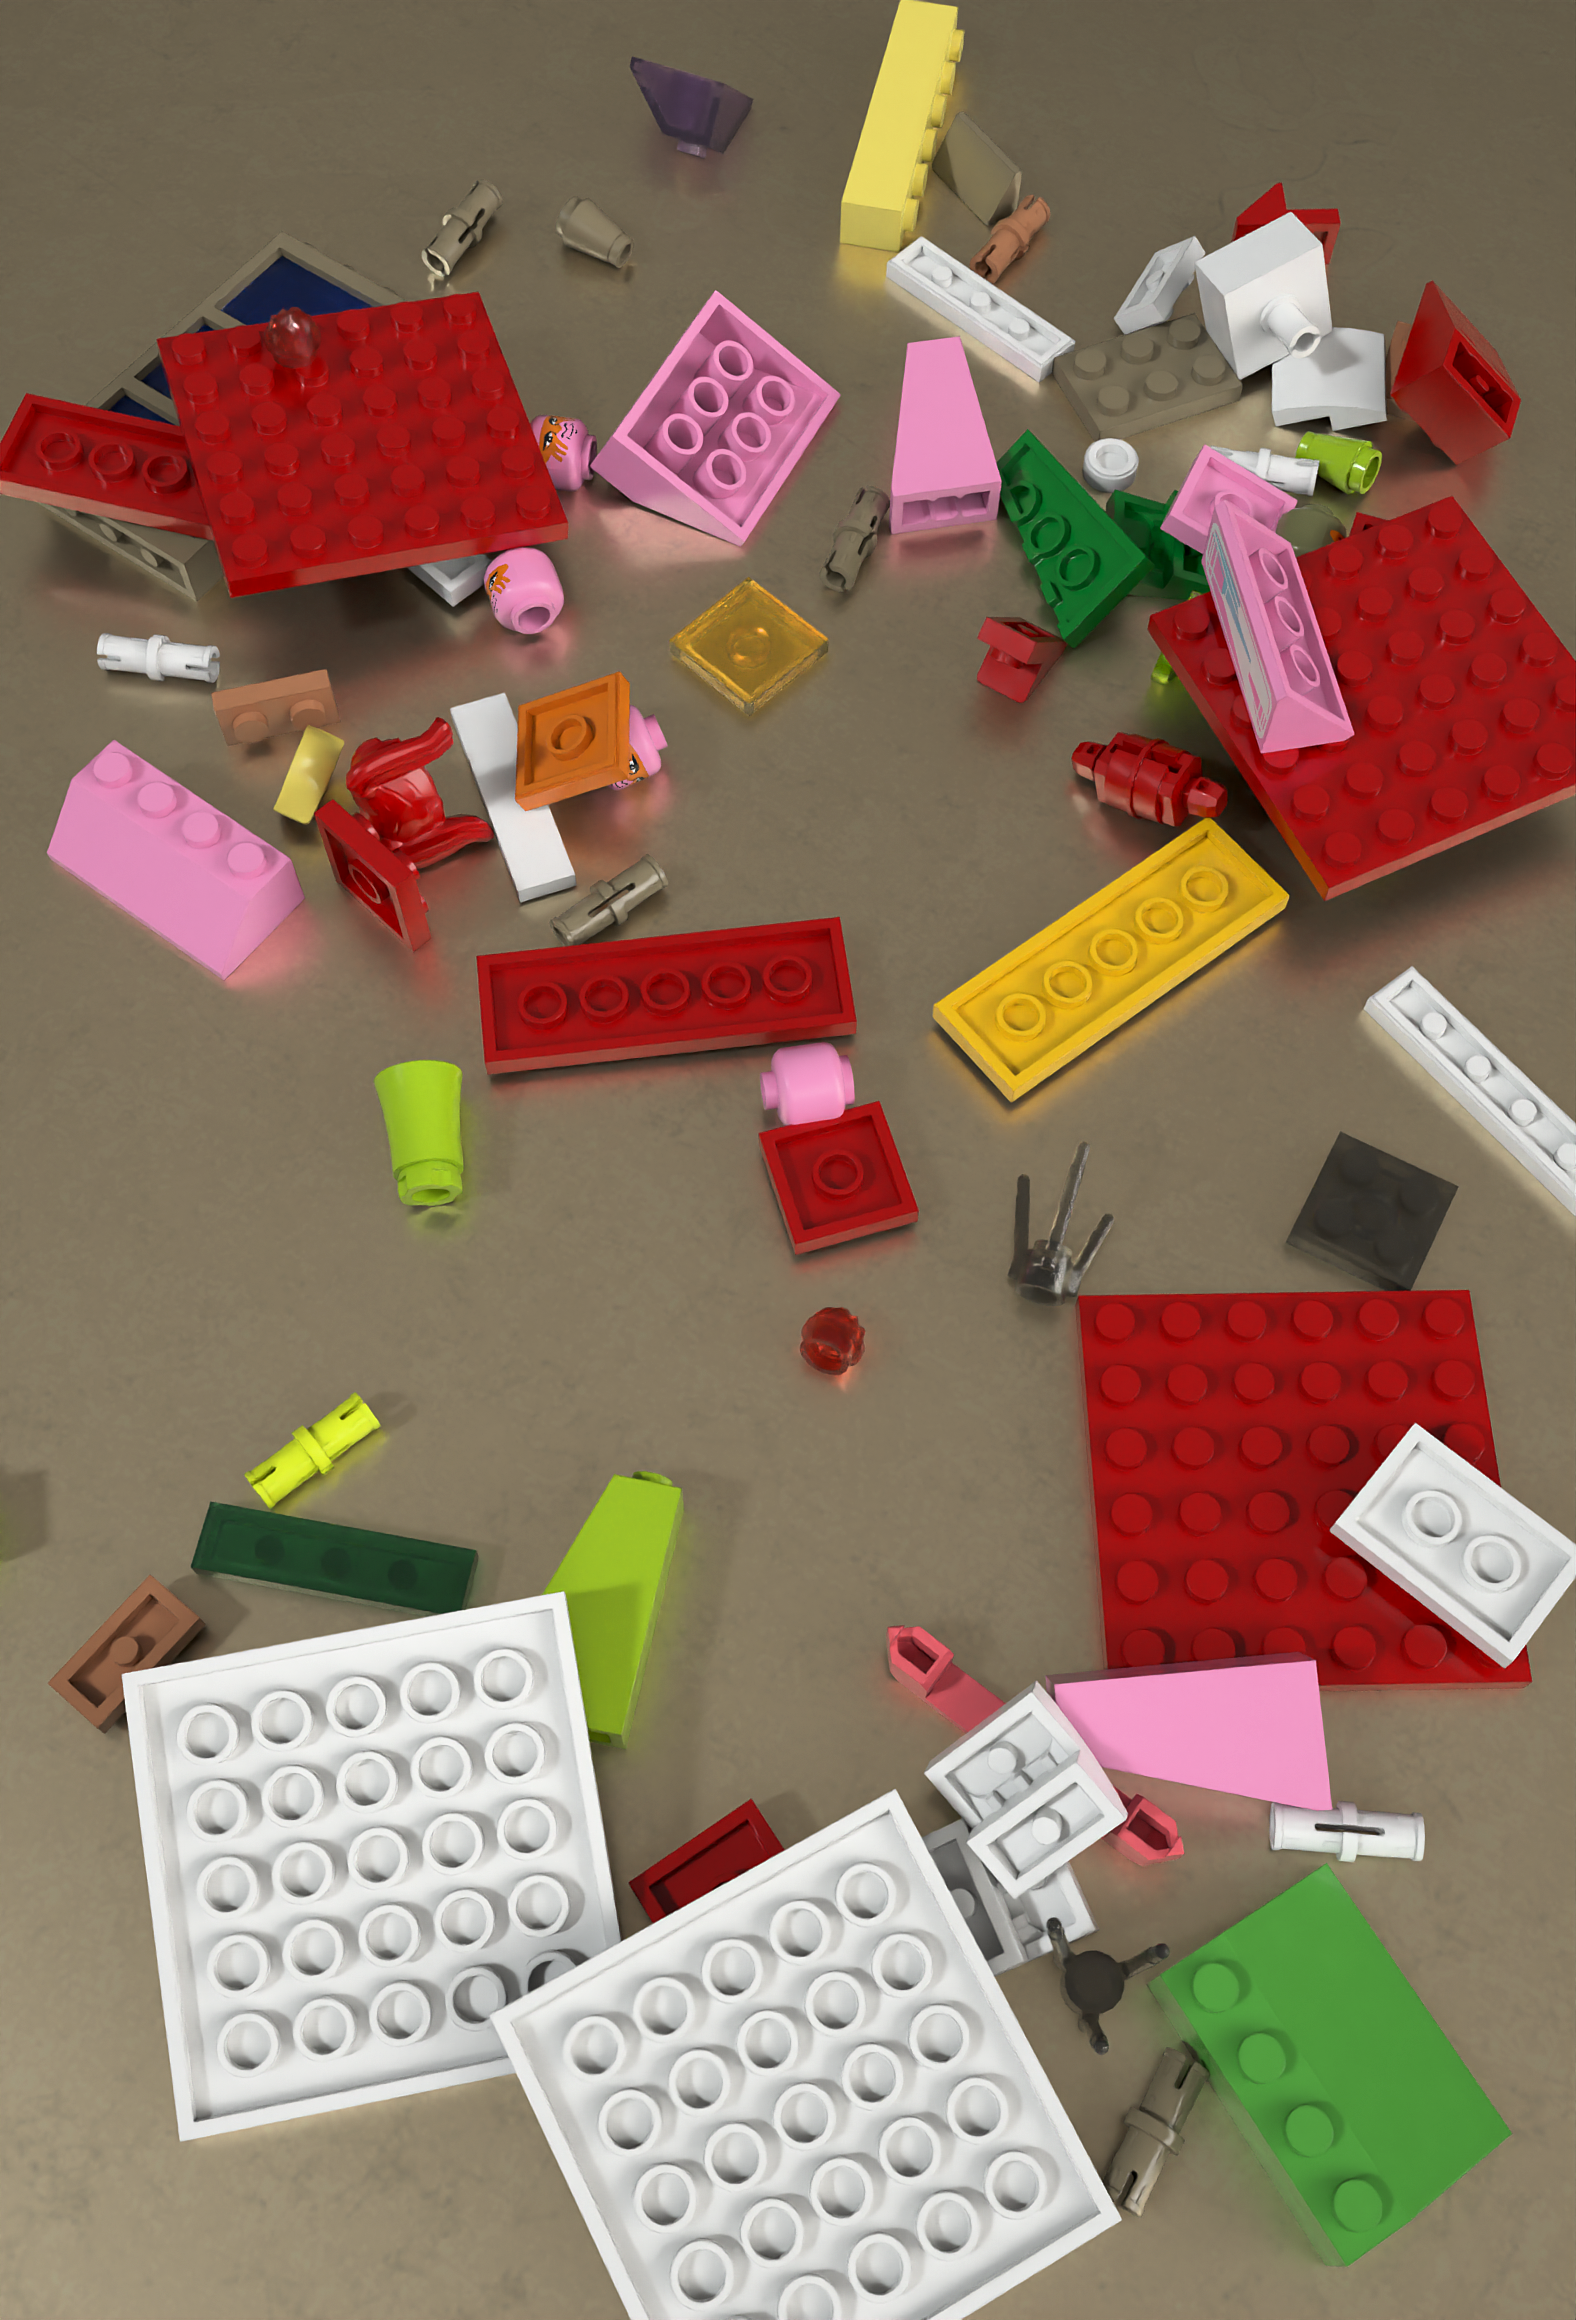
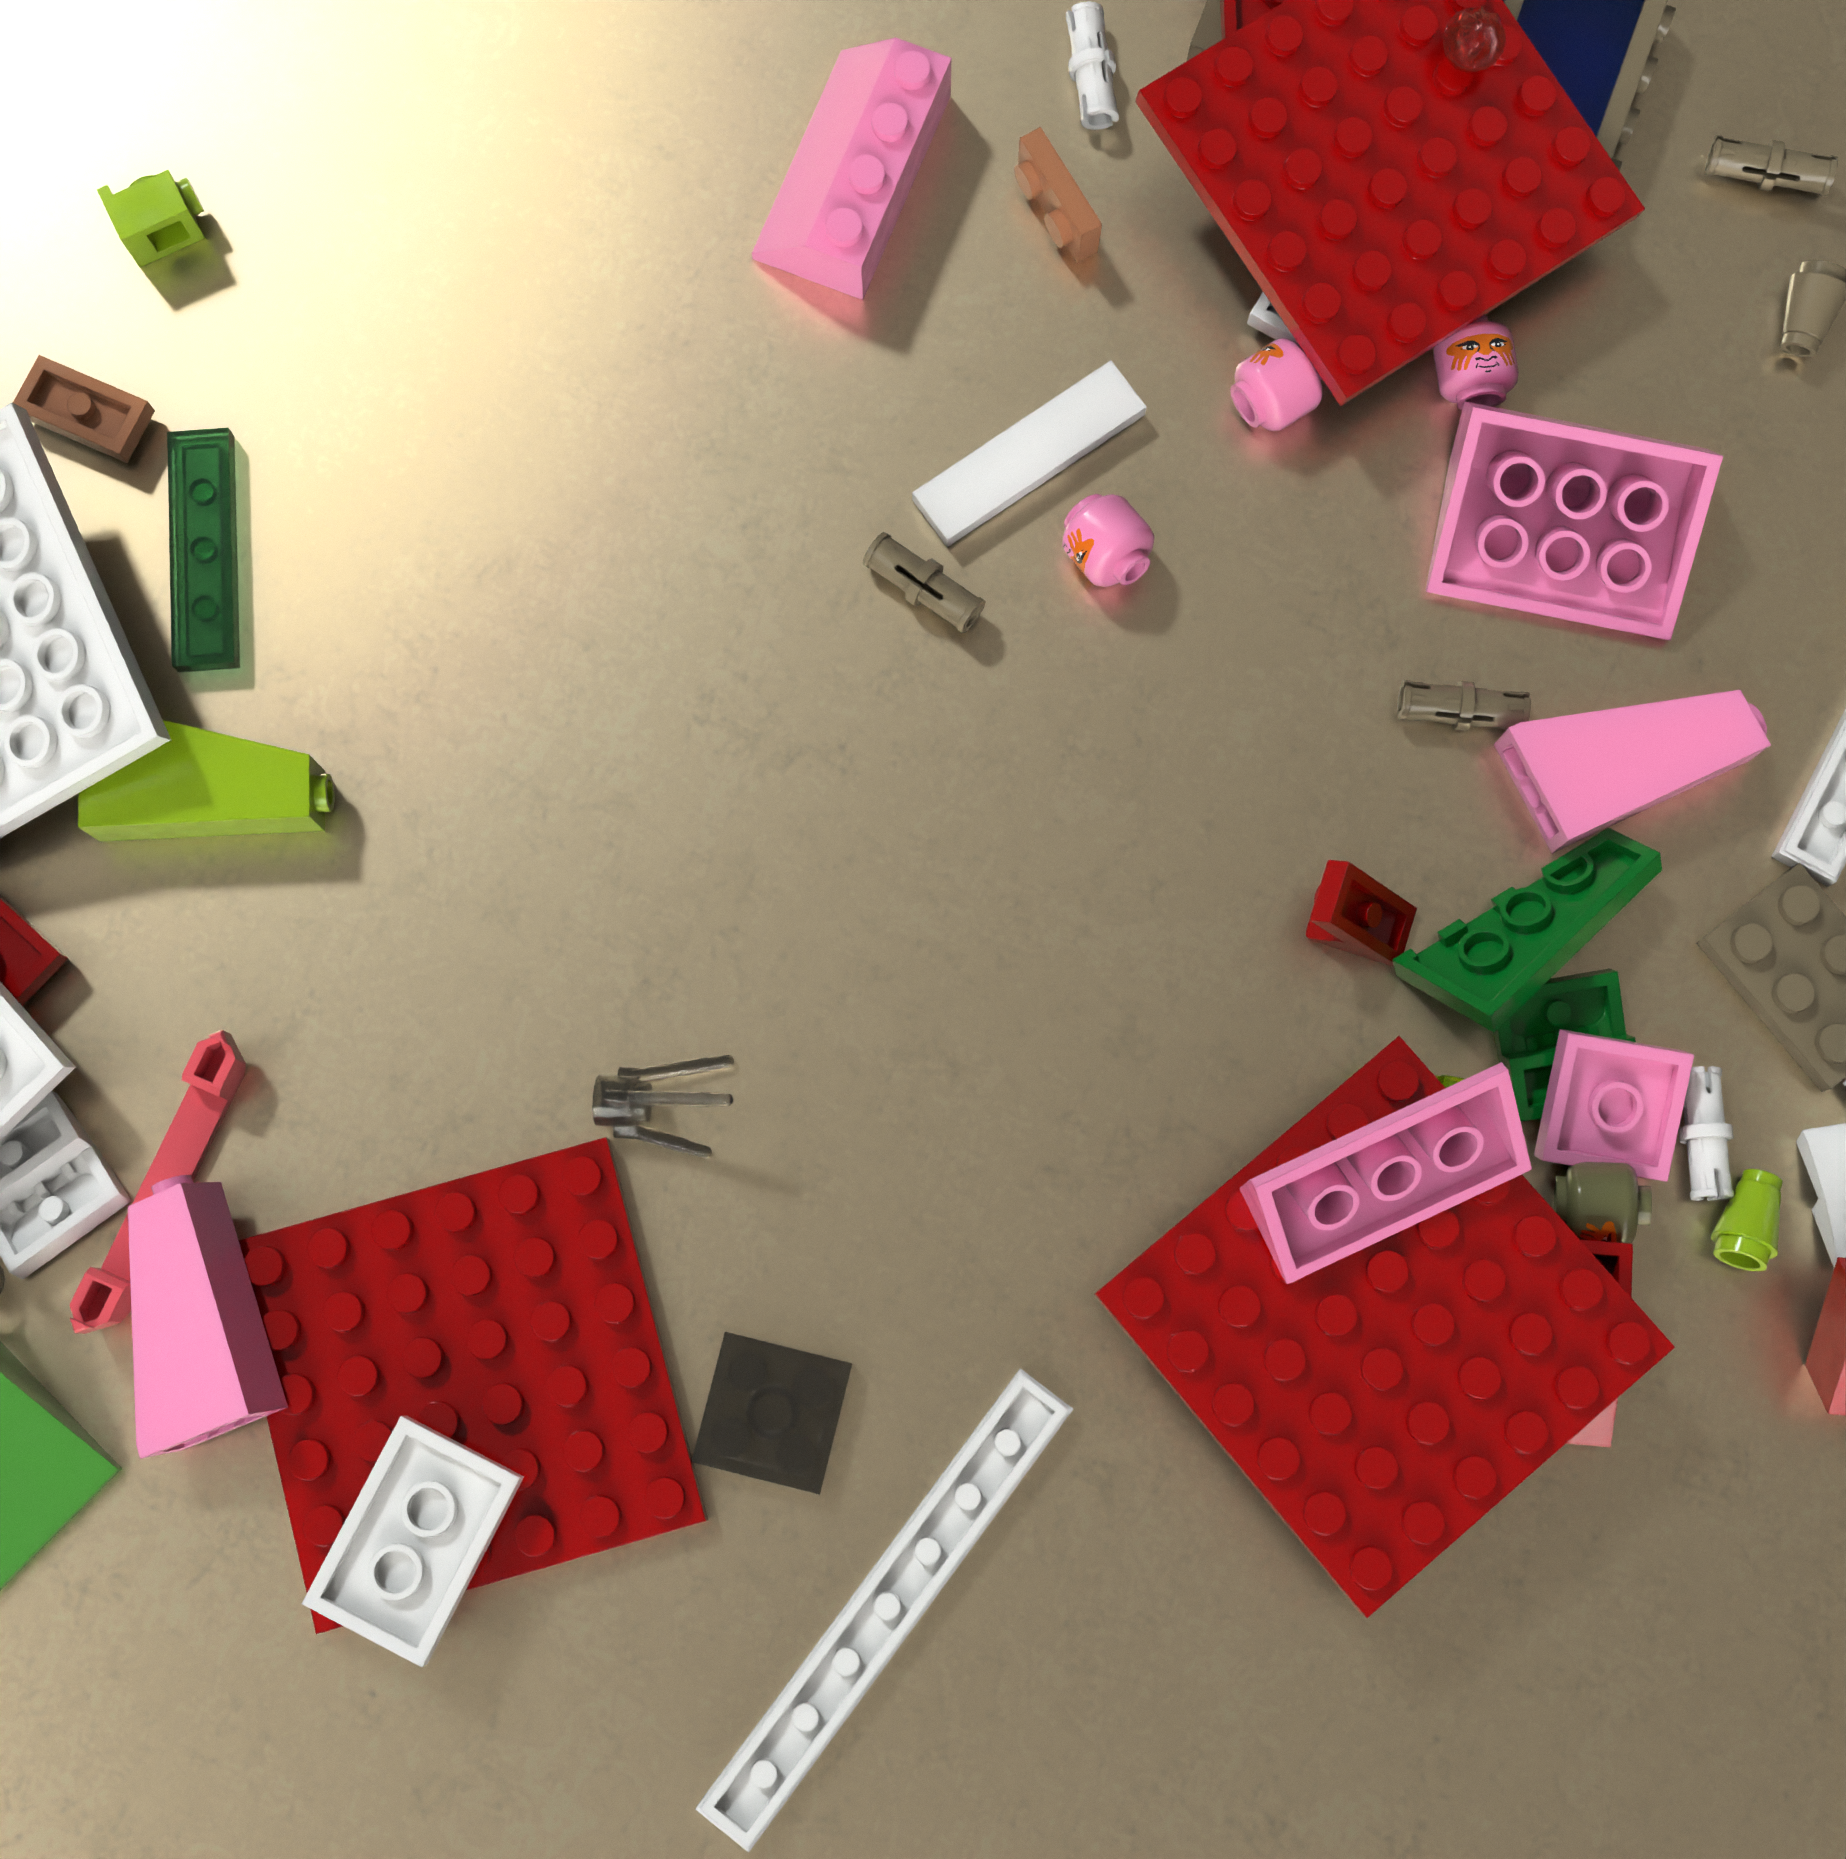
camera: 75 degrees right, 15 degrees up
neon yellow pin [243,1392,381,1509] -> none
light yellow hat [273,725,344,825] -> none
red plate [314,799,431,953] -> none
red hair [346,717,494,869] -> none
lime plant [374,1060,464,1206] -> none
red plate [476,917,857,1075] -> none
orange tile [515,671,630,811] -> none
clear yellow tile [669,577,829,716] -> none
red plate [758,1101,919,1255] -> none
bright pink head [760,1042,855,1126] -> none
clear red plate [800,1307,865,1375] -> none
white slope [924,1680,1128,1900] -> none
yellow plate [932,818,1290,1103] -> none
red piece [1071,732,1228,826] -> none
white tile [1082,438,1139,493] -> none
white pin [1269,1801,1425,1862] -> none

